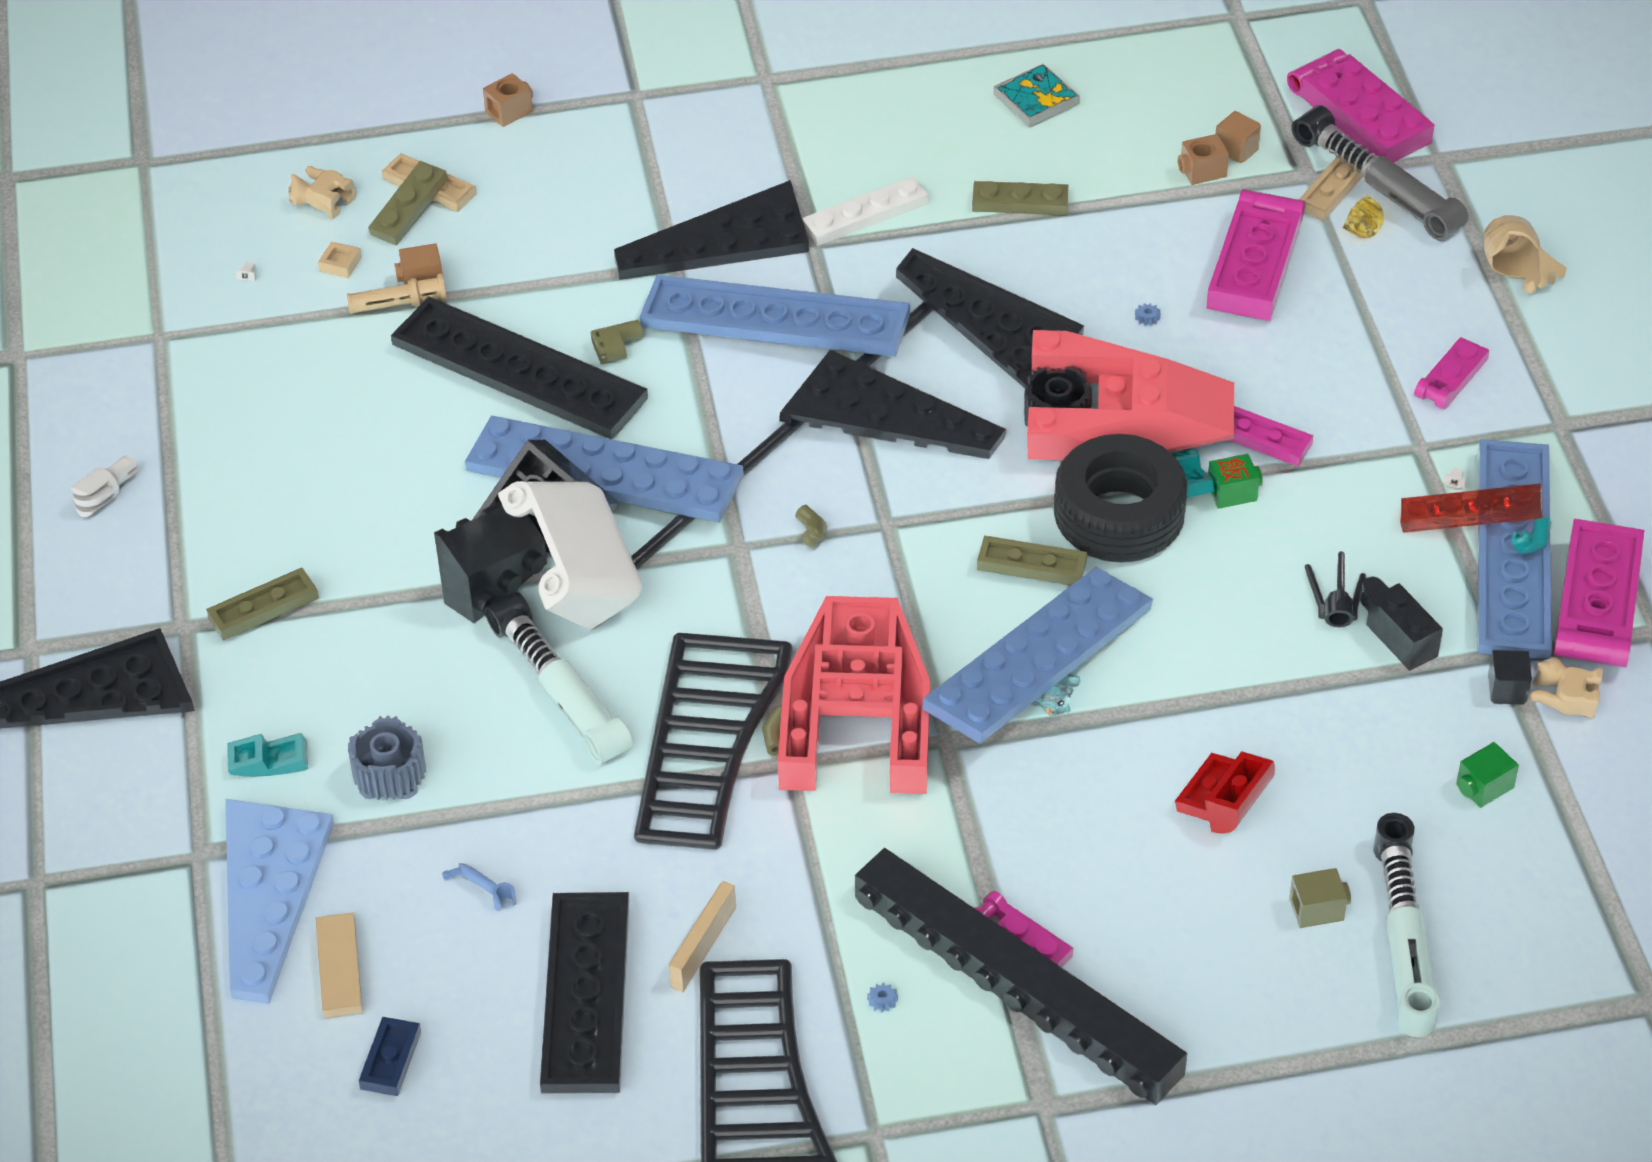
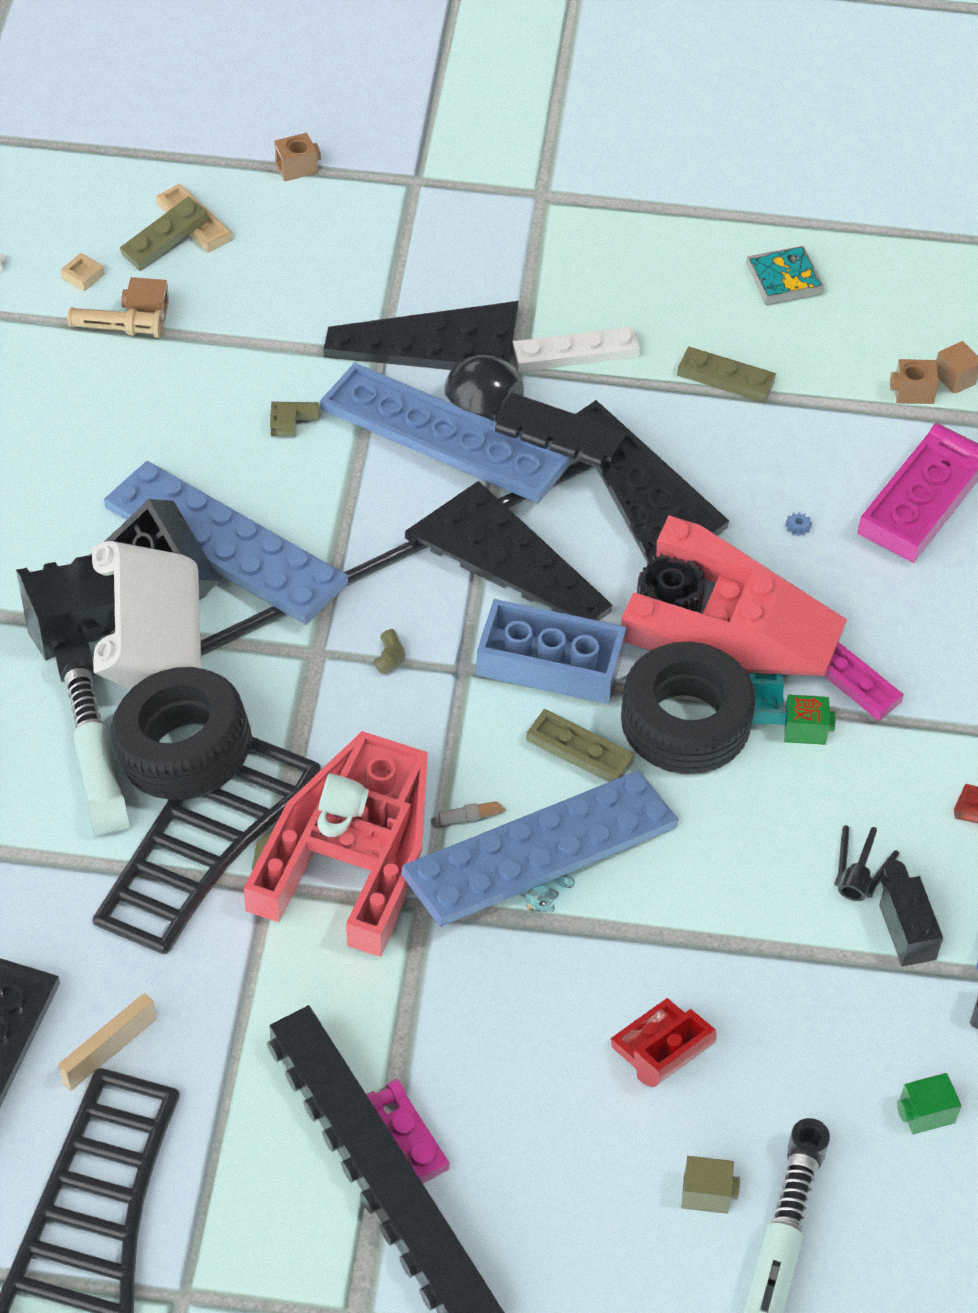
camera: 15 degrees right, 5 degrees up
tan animal [288,166,356,220] -> none
black plate [391,296,648,439] -> none
medium blue piece [867,982,898,1013] -> none
none -> black tyre [111,667,252,800]
none -> light aqua piece [317,773,369,837]
none -> light grey piece [438,801,507,826]
none -> black cylinder [444,353,524,416]
none -> medium blue brick [476,599,626,704]
none -> black windscreen [495,392,628,468]

